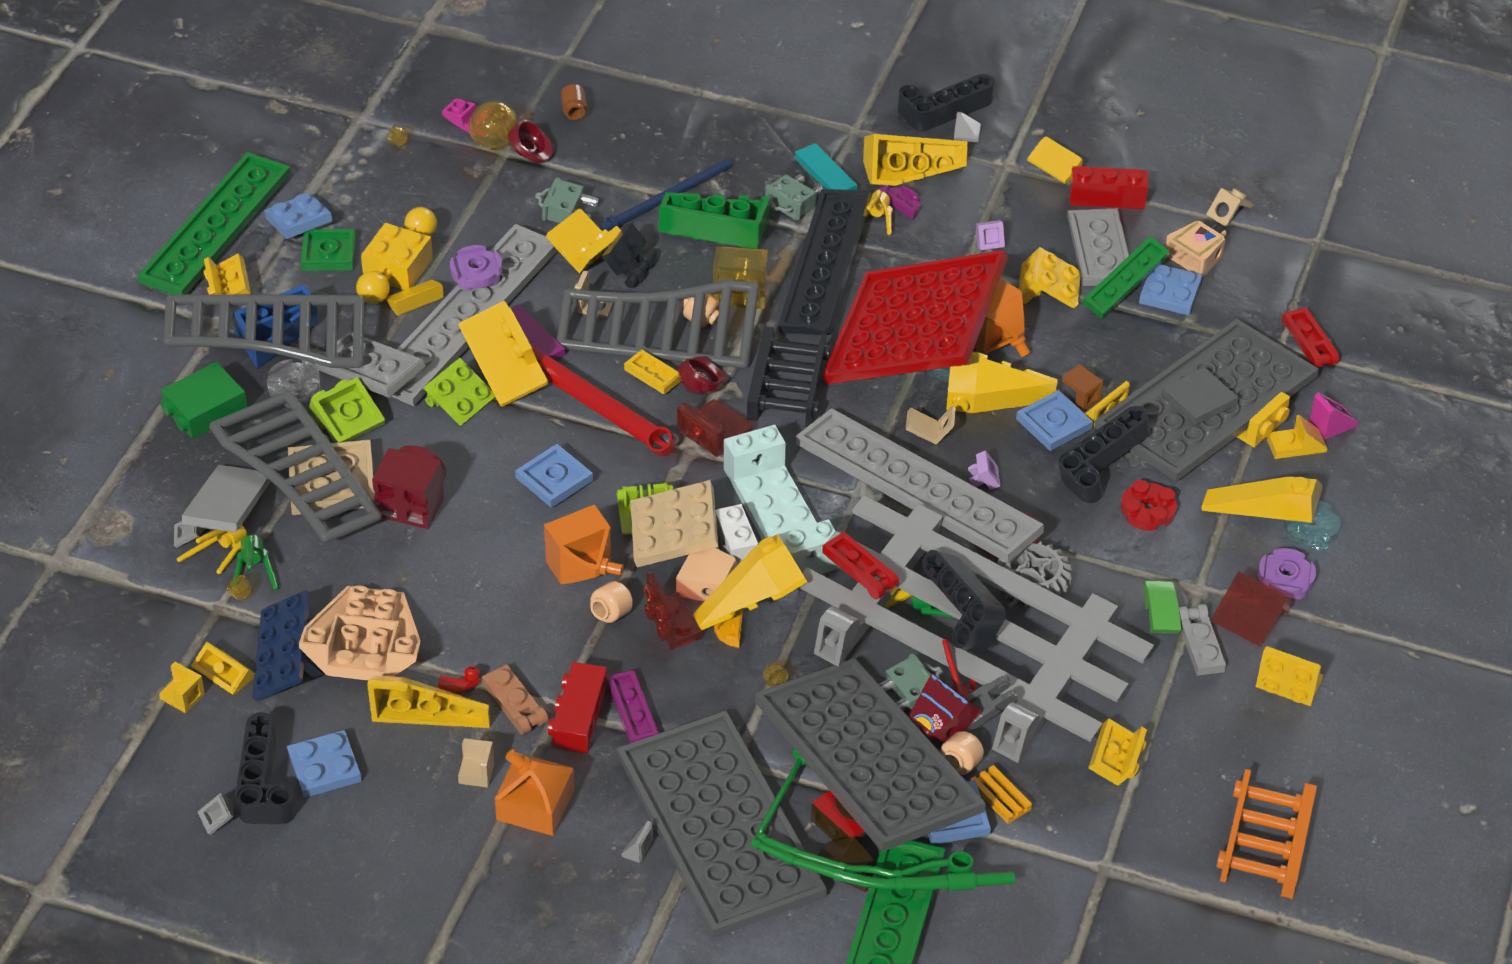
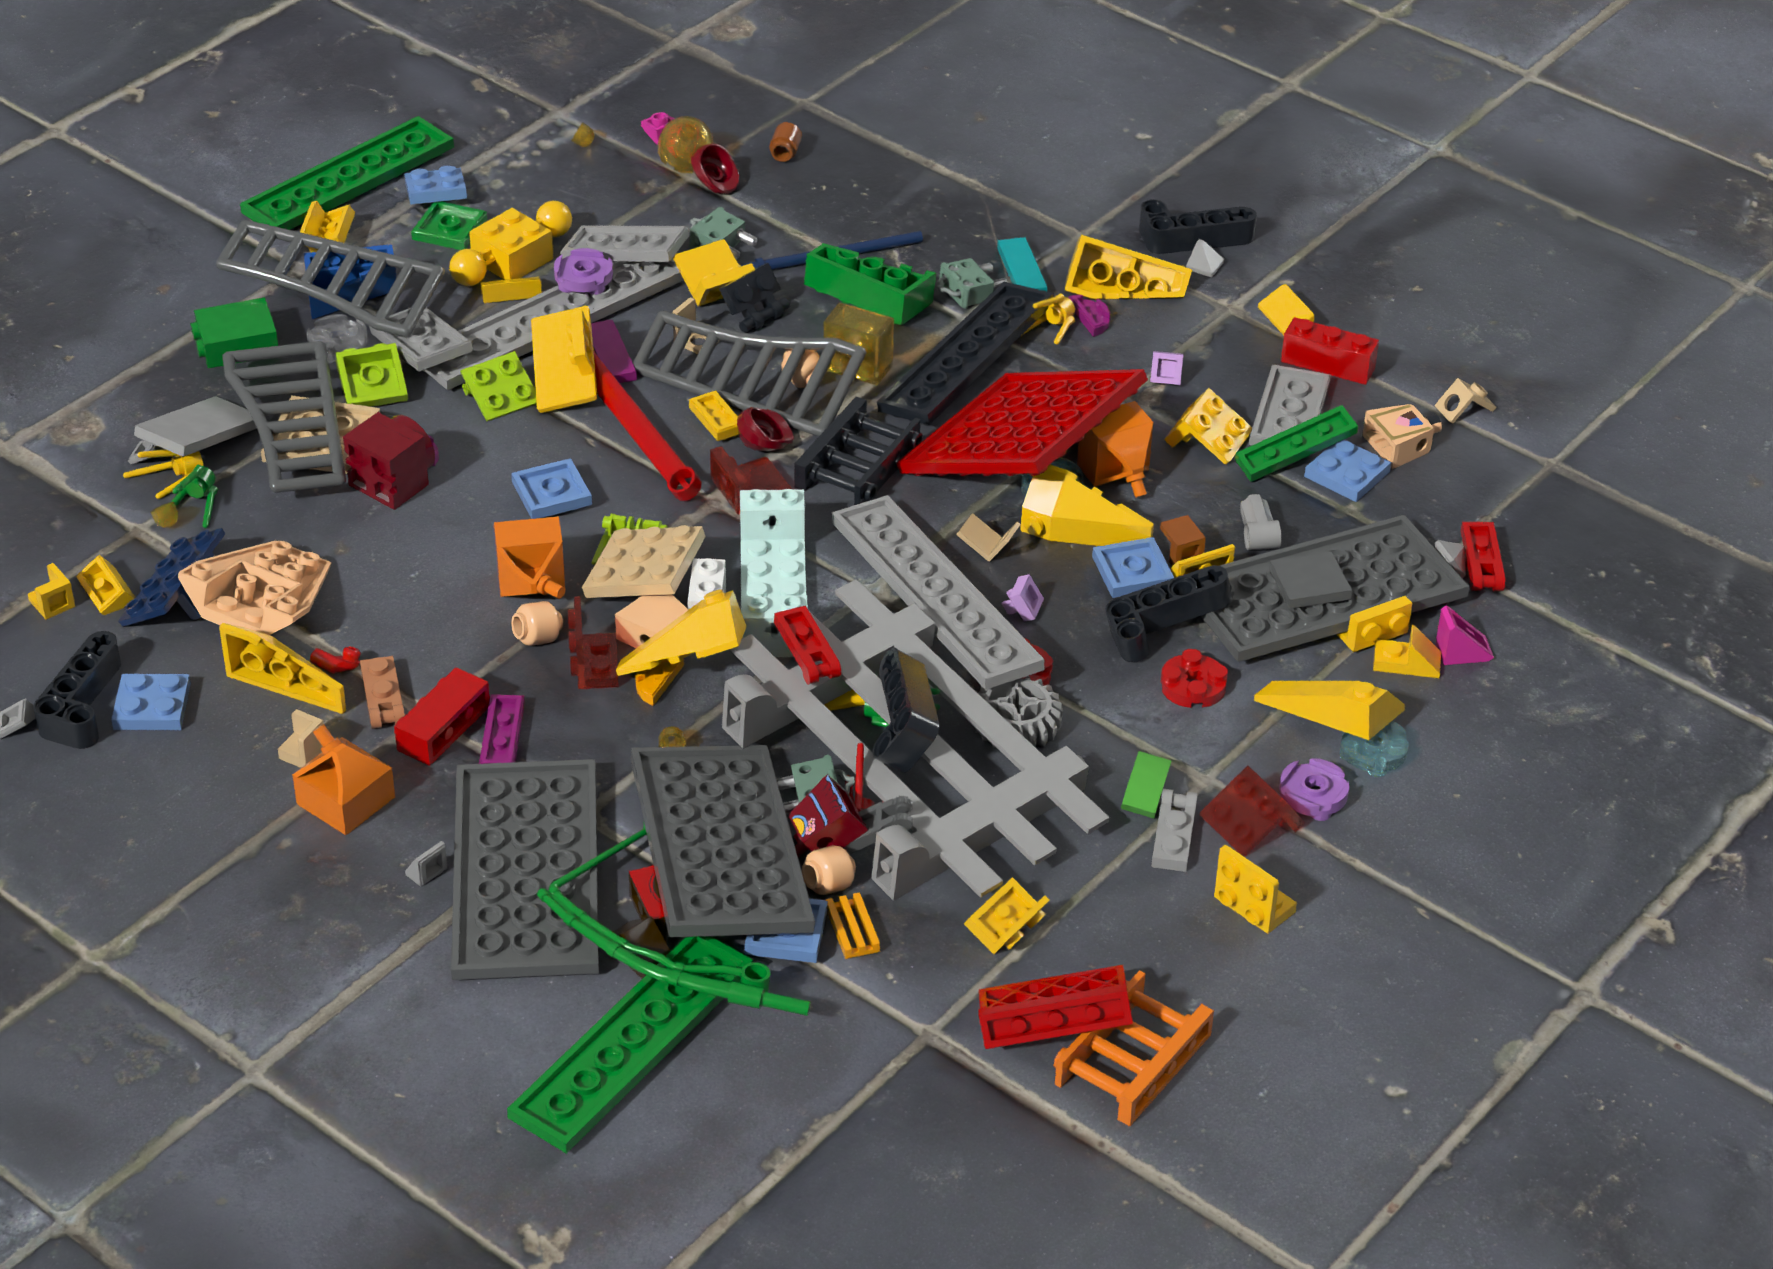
camera: 20 degrees right, 5 degrees down
none -> light grey tile [560,225,689,262]
none -> red fence [978,965,1133,1049]
none -> light grey piece [1240,494,1281,550]
none -> light grey slope [1435,540,1466,578]

